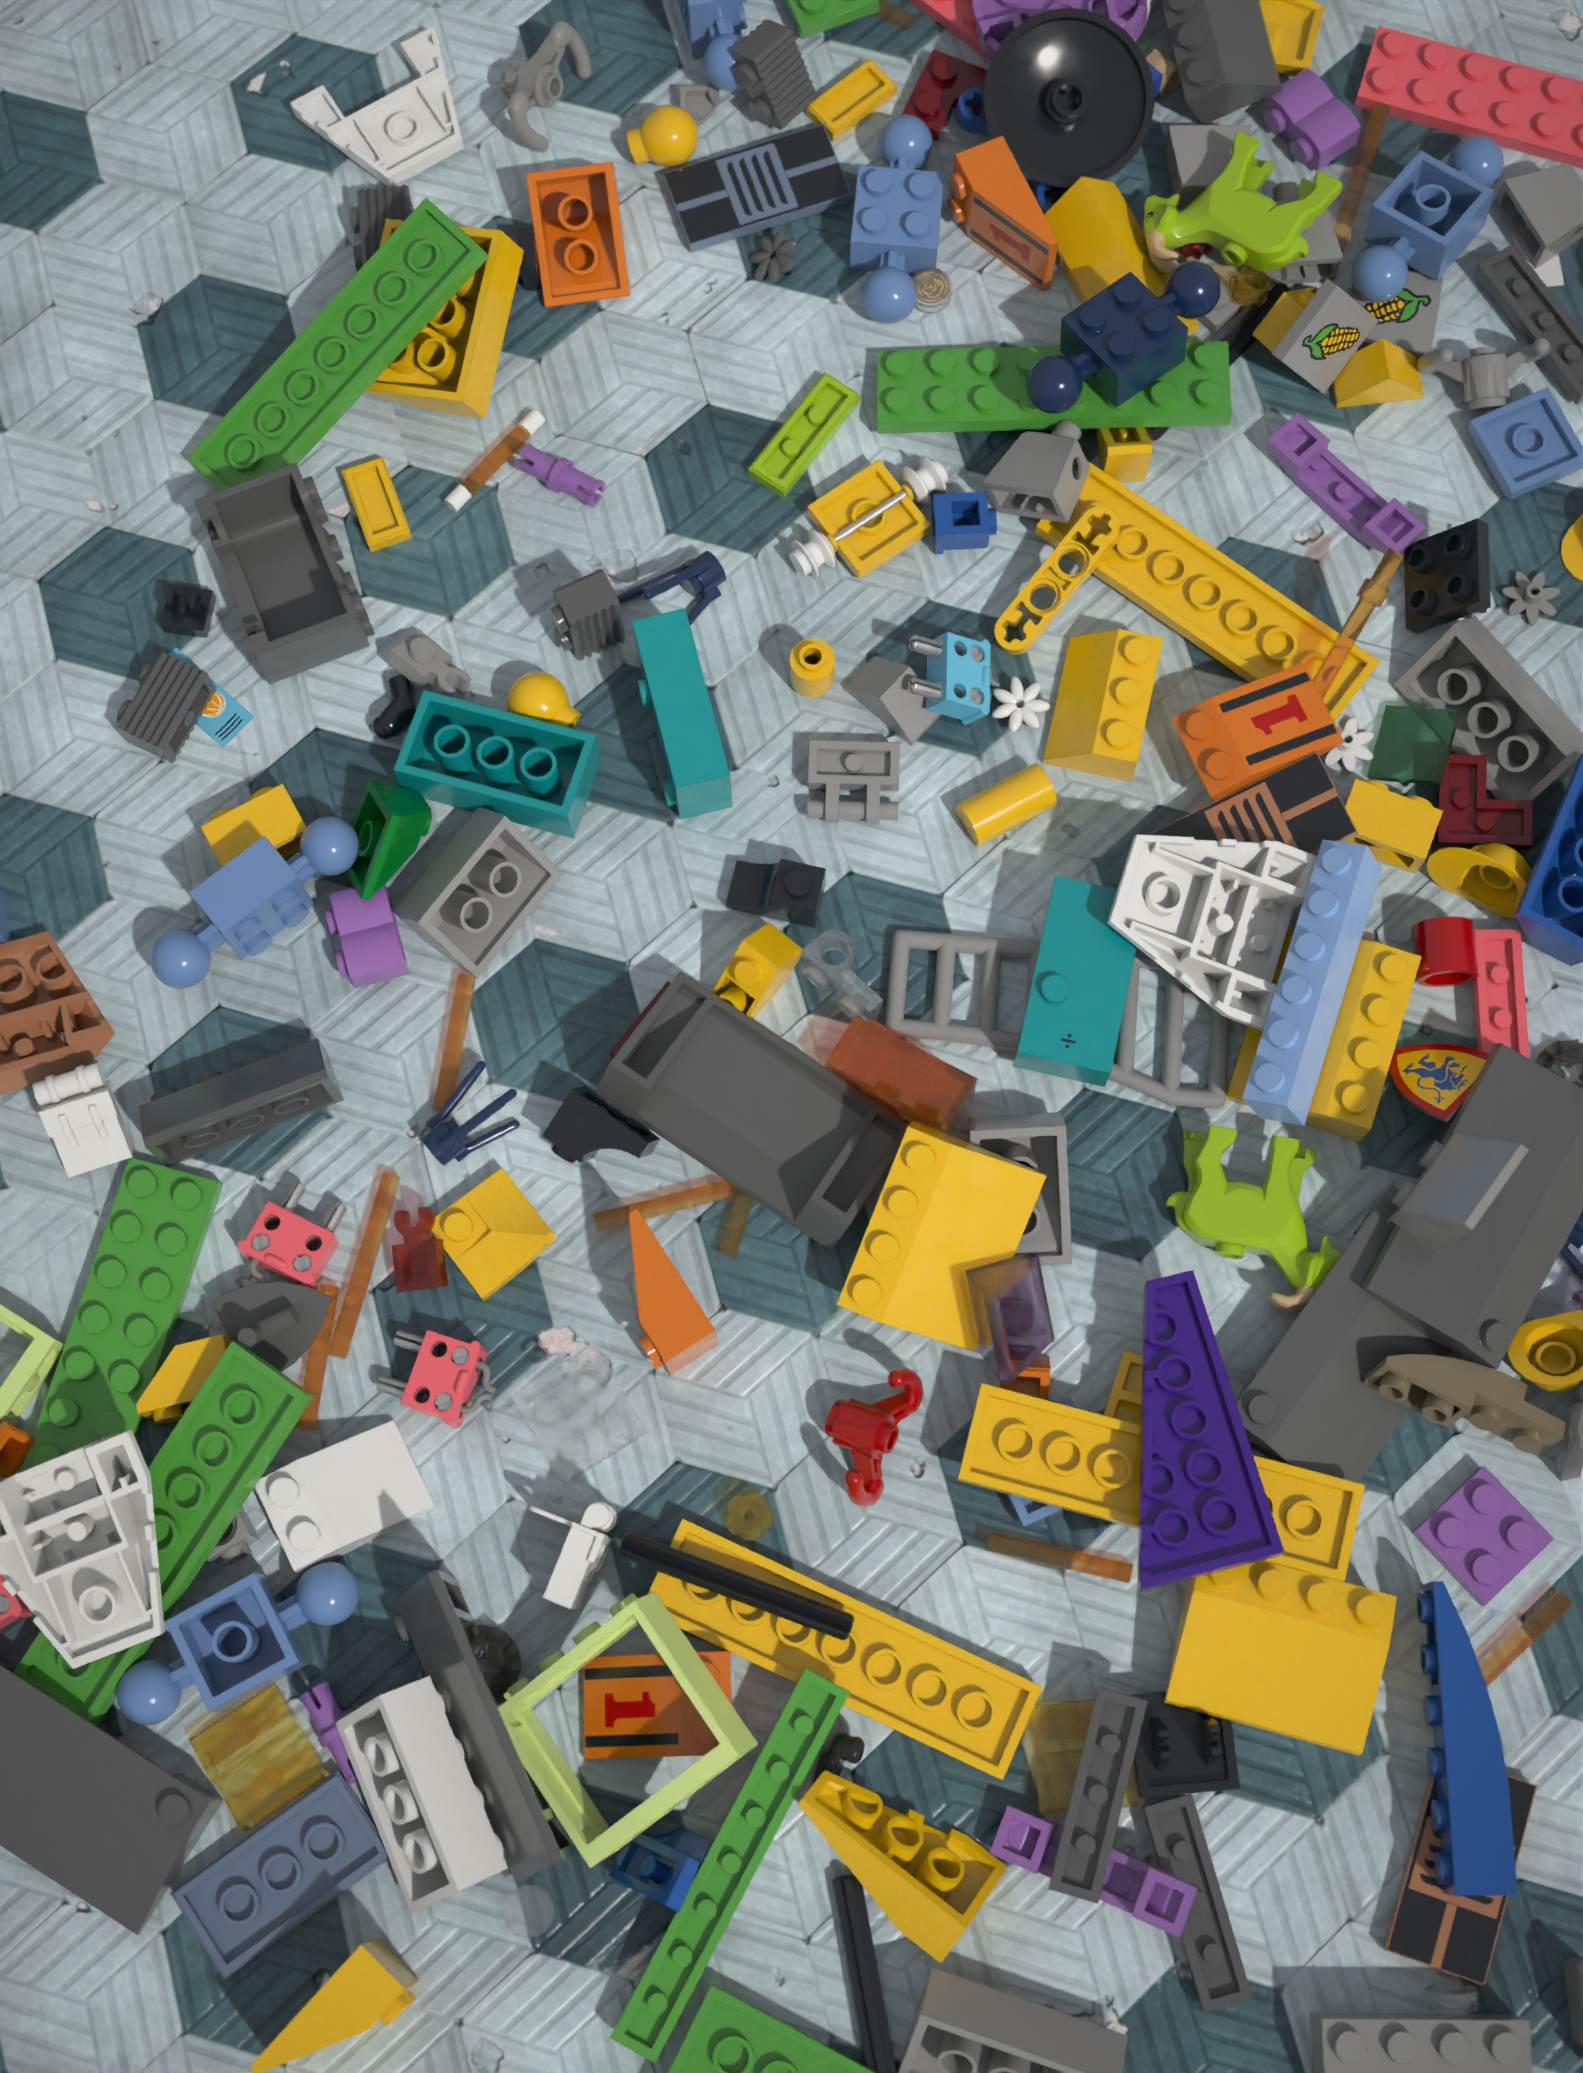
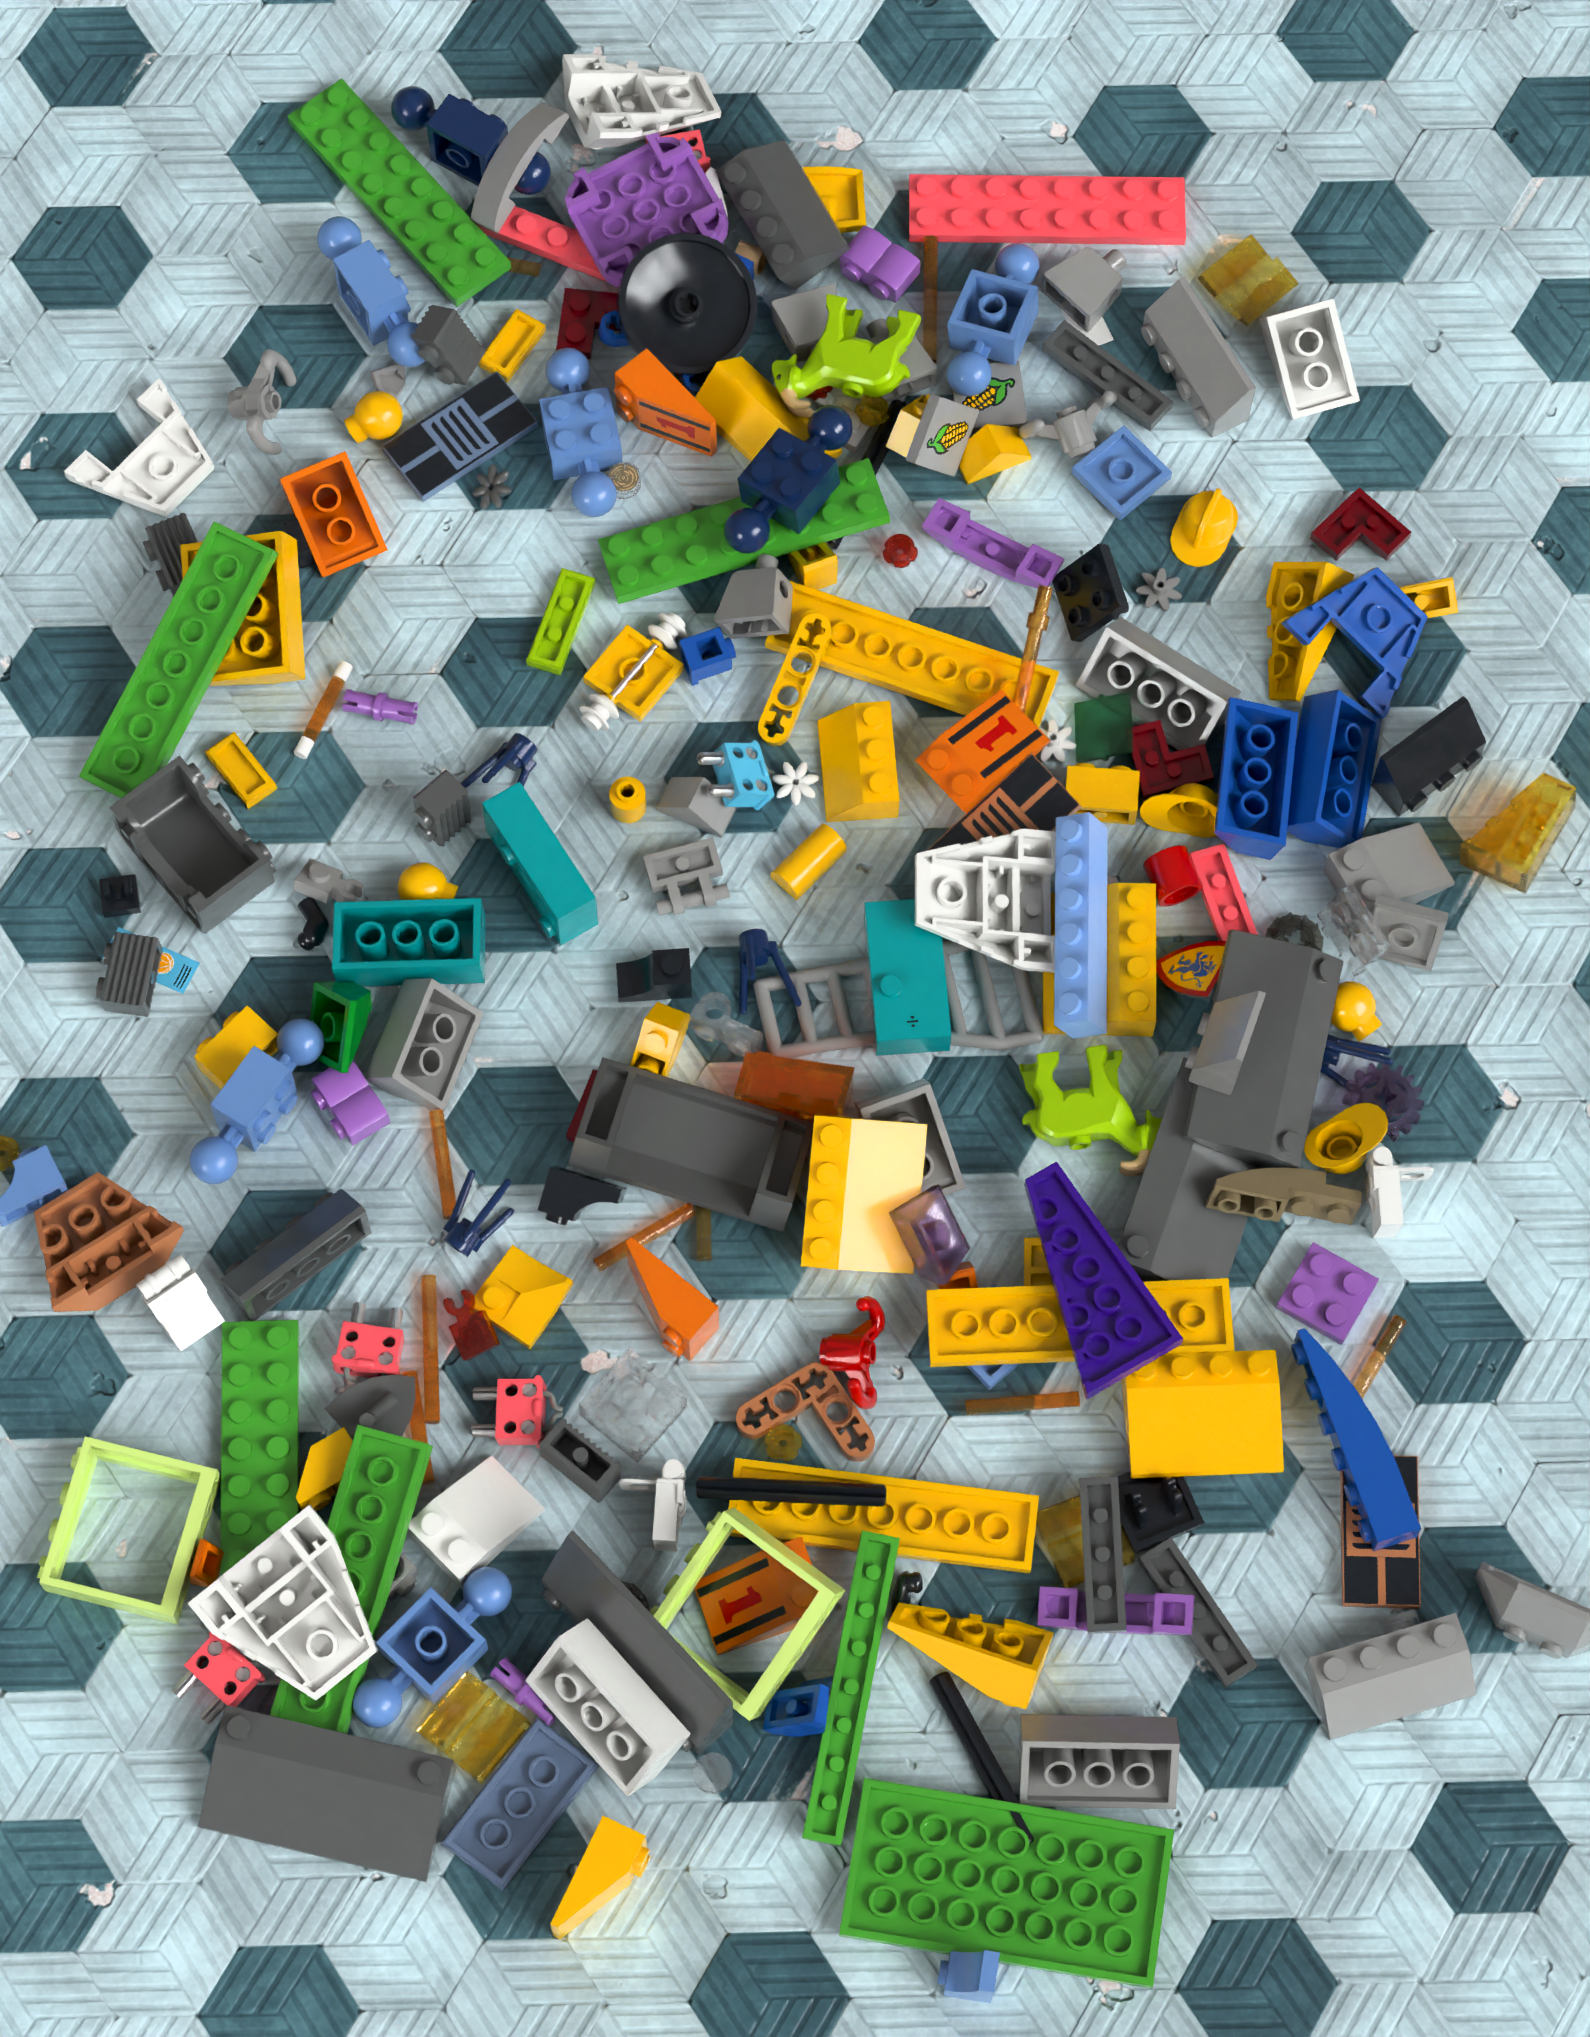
camera: 20 degrees left, 5 degrees down
none -> dark grey brick [539,1419,621,1503]
none -> nougat beam [736,1362,875,1462]
none -> dark blue plant [738,929,802,1015]
none -> clear red plate [883,534,918,568]

